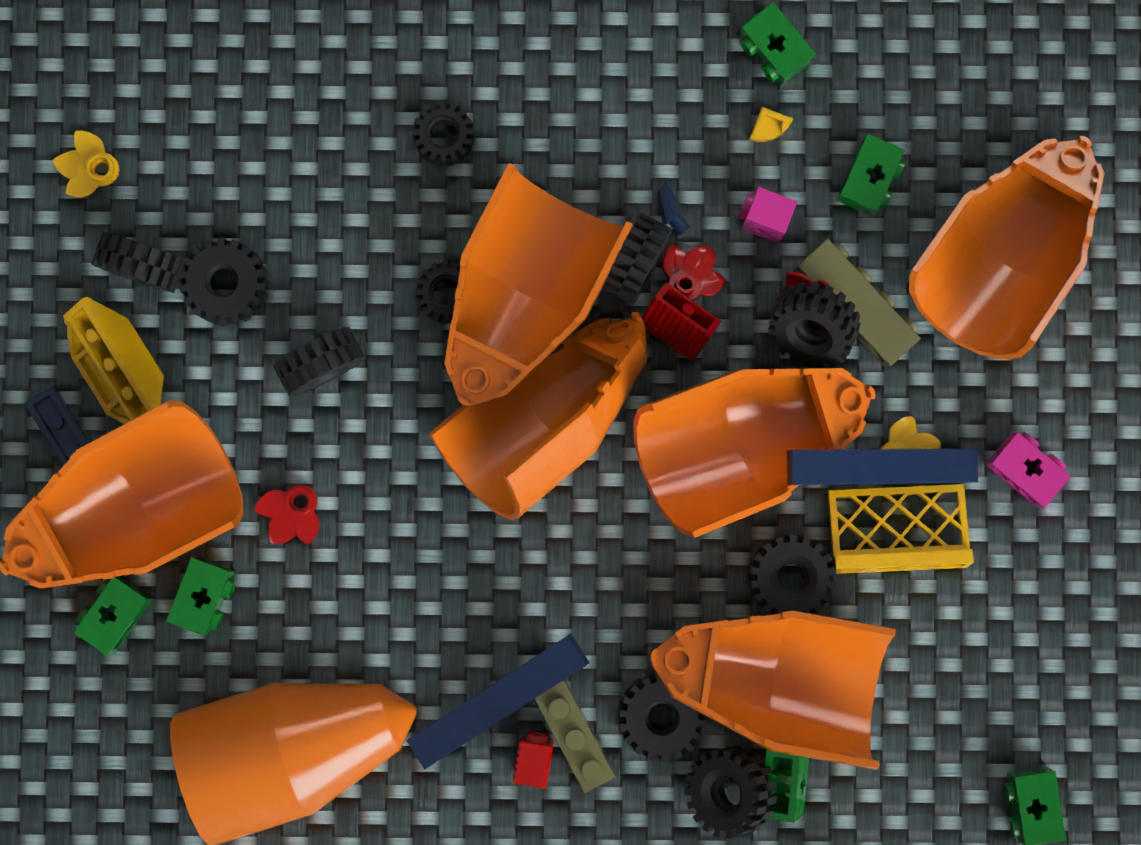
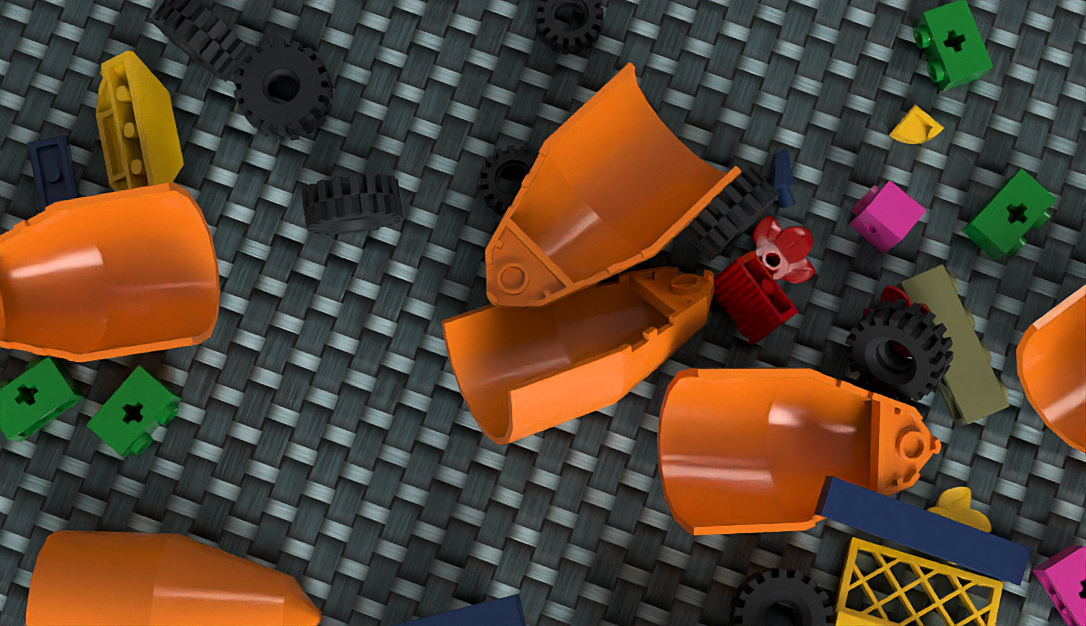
camera: 15 degrees right, 5 degrees down
red plate [254,485,320,544] -> none

